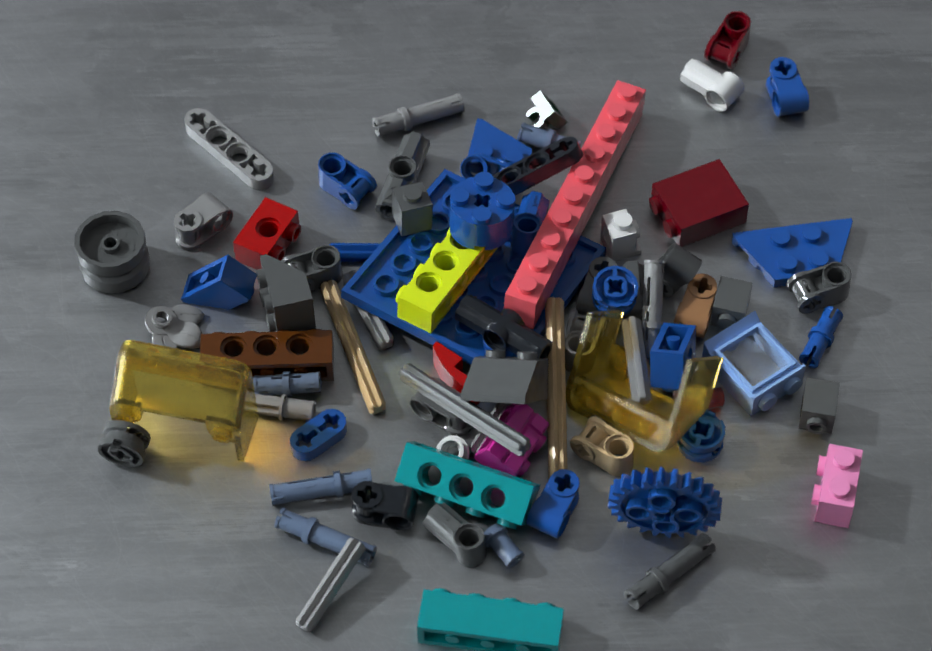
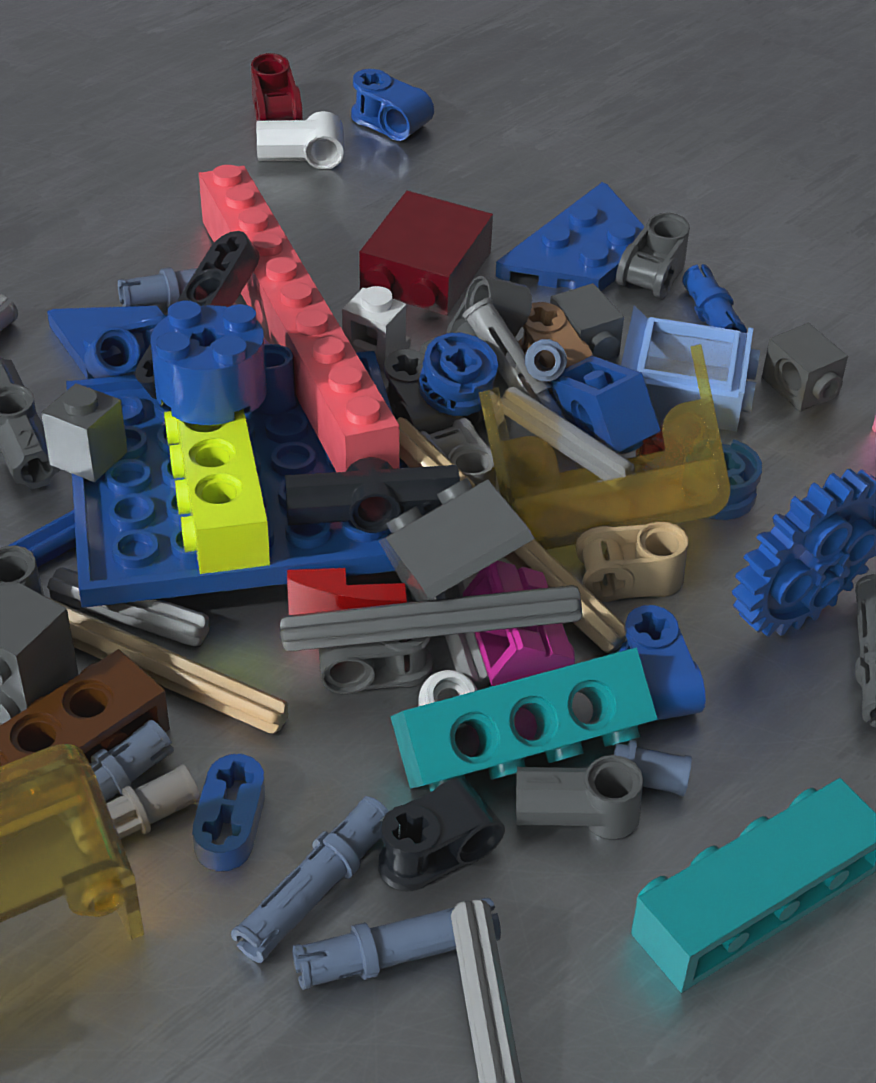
camera: 45 degrees left, 10 degrees down
tile [526,91,568,130] -> none
none -> sand blue pin [525,339,567,381]

